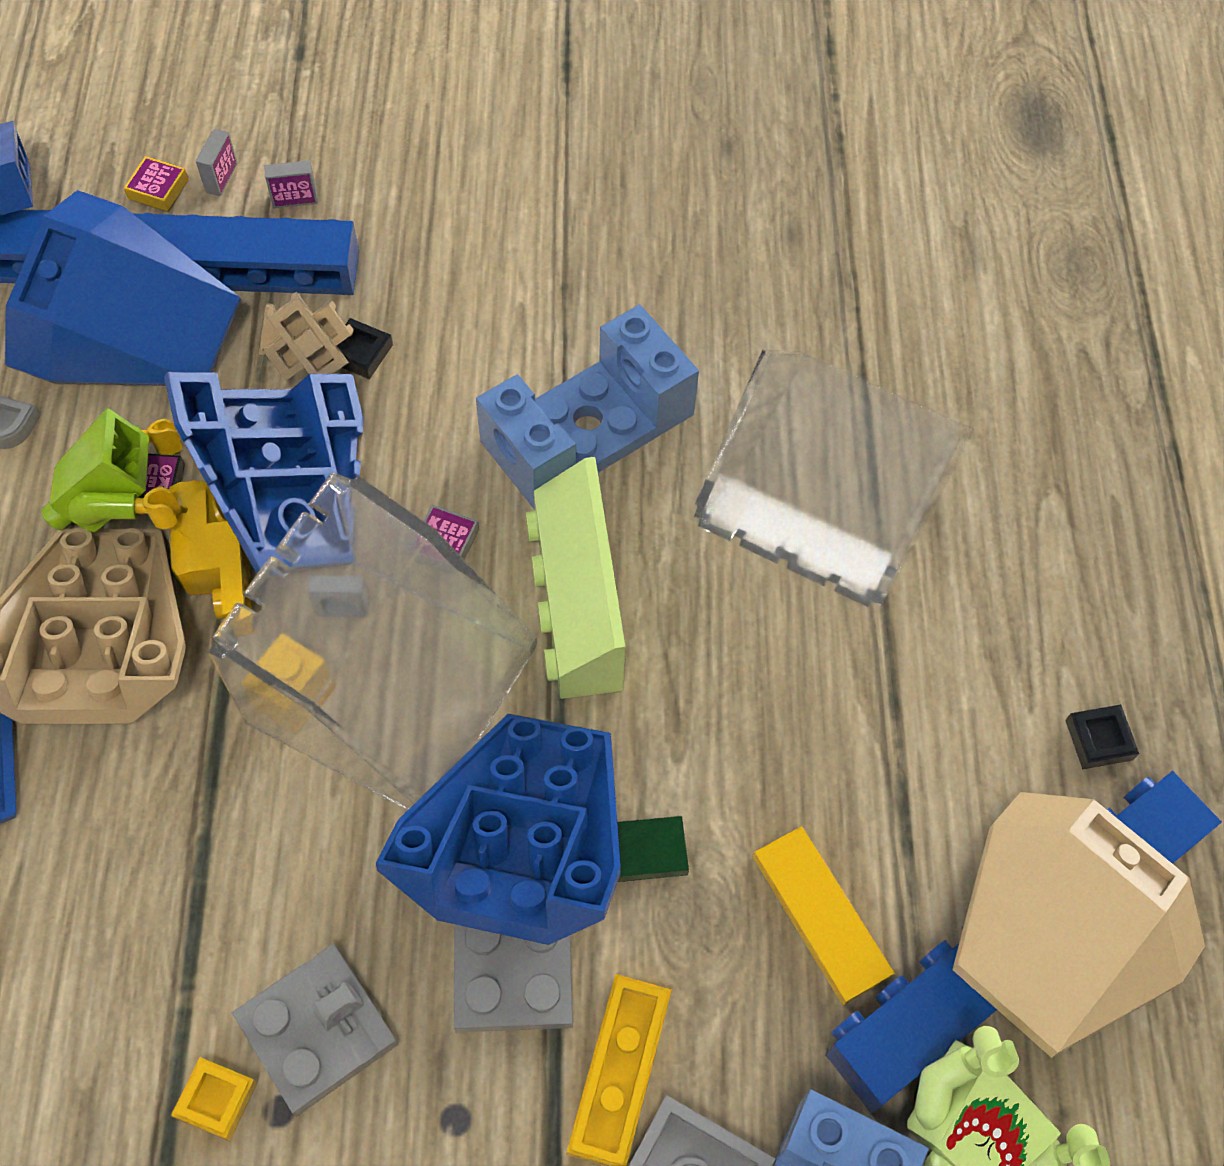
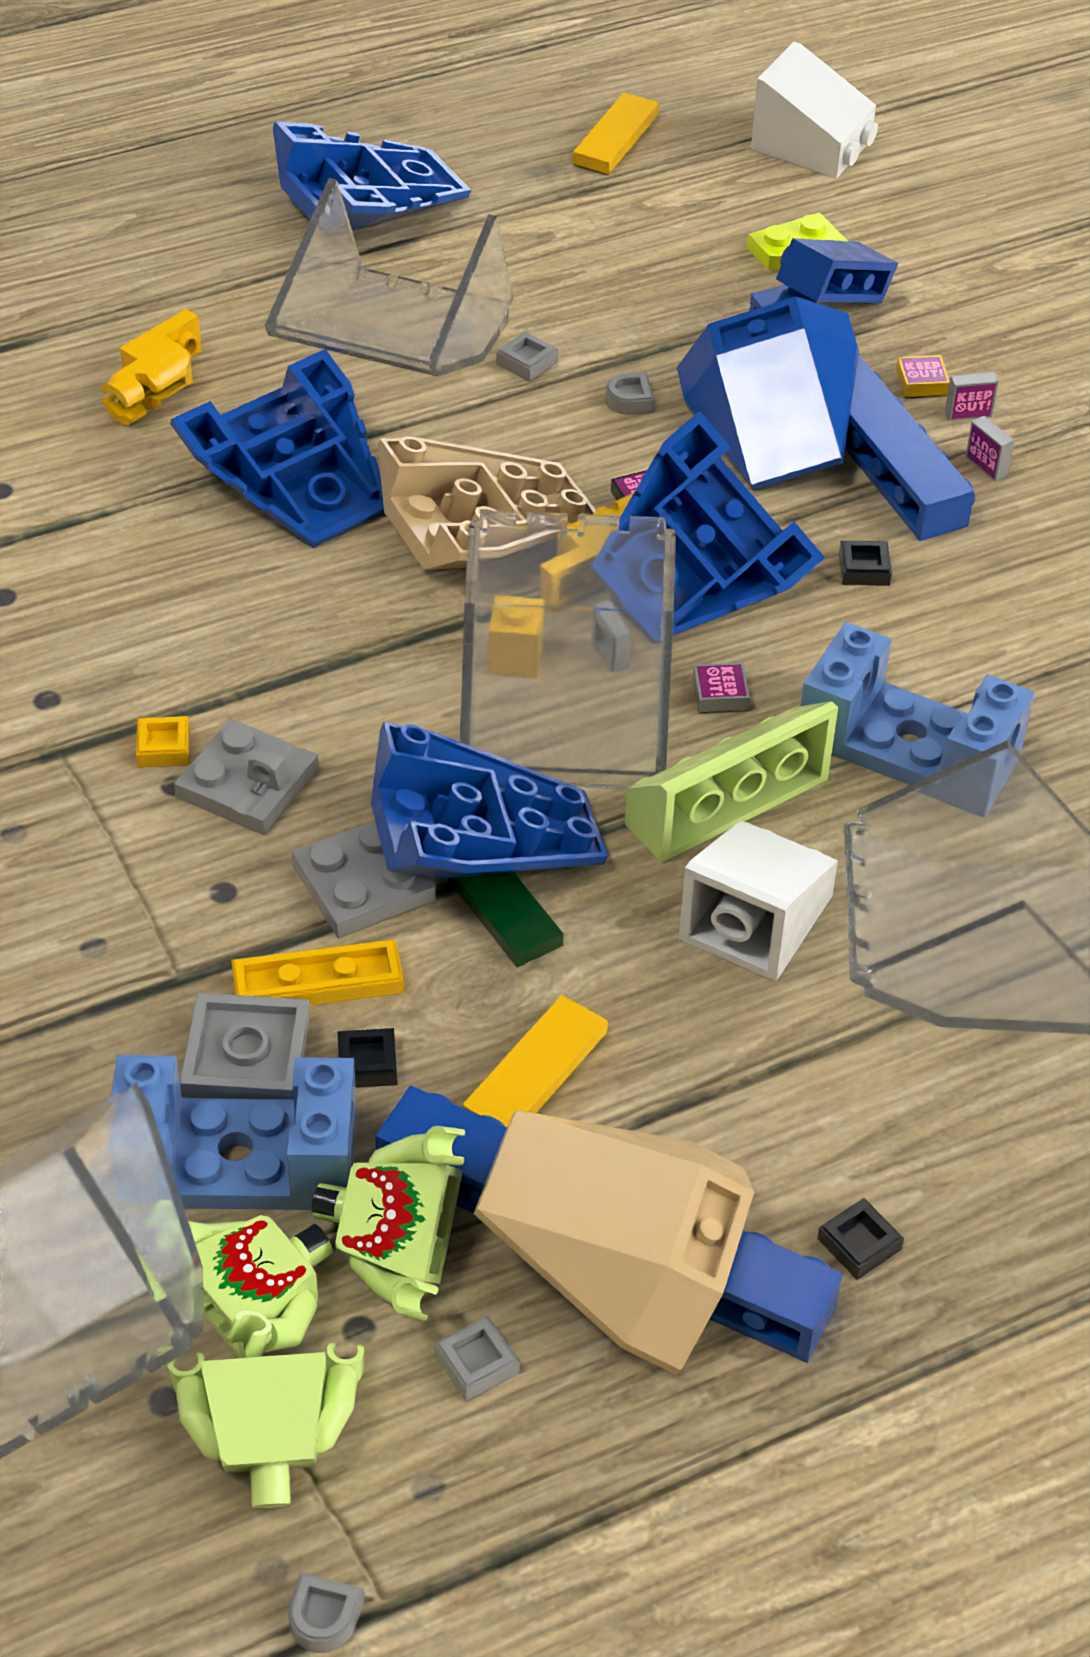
camera: 65 degrees right, 15 degrees down
lime torso [41,407,182,532] -> none
tan piece [259,291,354,381] -> none
none -> black tile [337,1028,397,1088]
none -> light grey tile [434,1316,520,1402]
none -> white slope [679,820,838,982]

